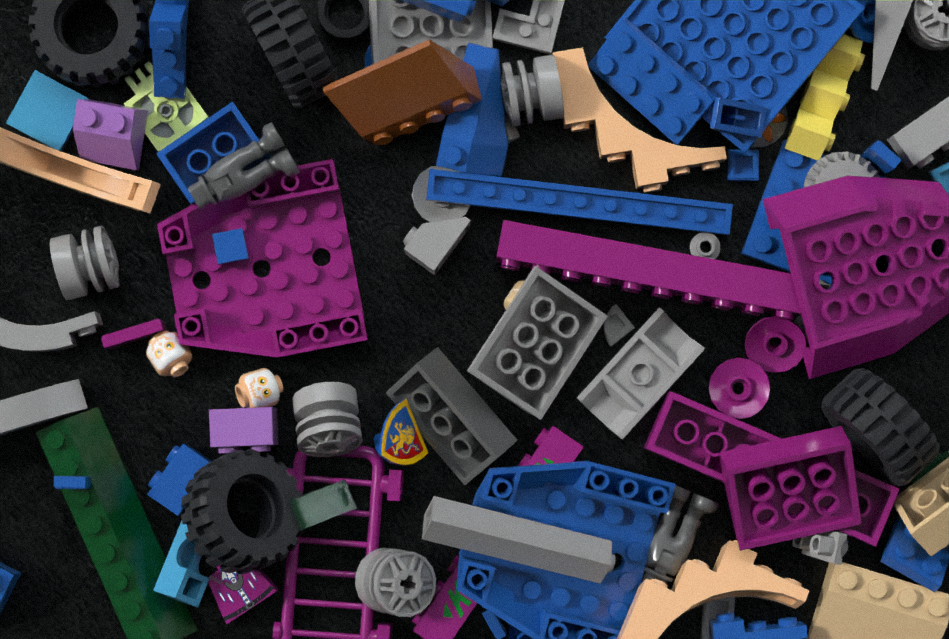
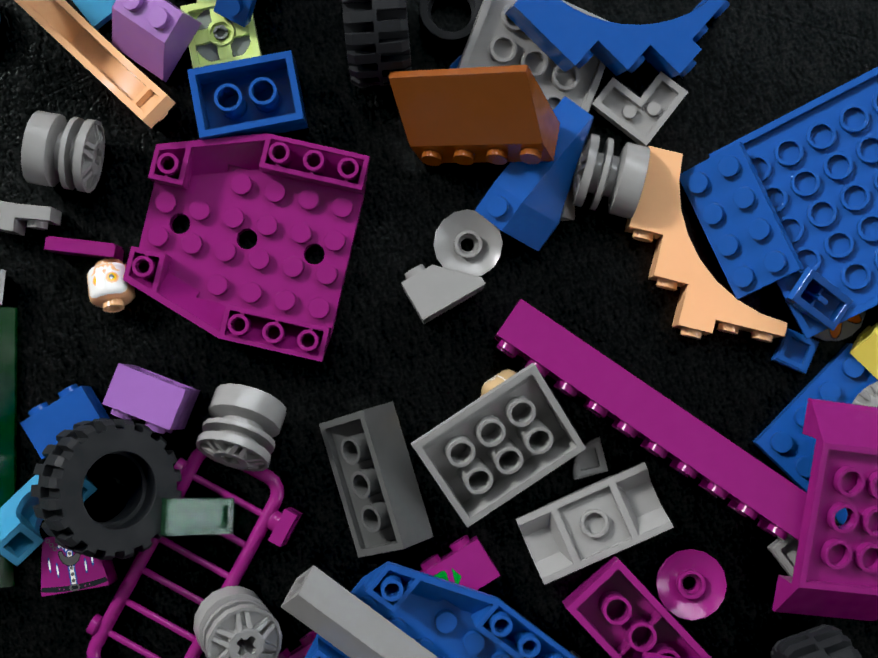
camera: 25 degrees right, 0 degrees up
dark grey piece [188,122,300,209] -> none
blue tile [212,228,249,265] -> none
head [235,368,283,408] -> none
shield [374,398,428,466] -> none
blue plate [426,169,733,235] -> none
light grey plate [690,232,720,259] -> none
magenta dish [745,316,806,373] -> none

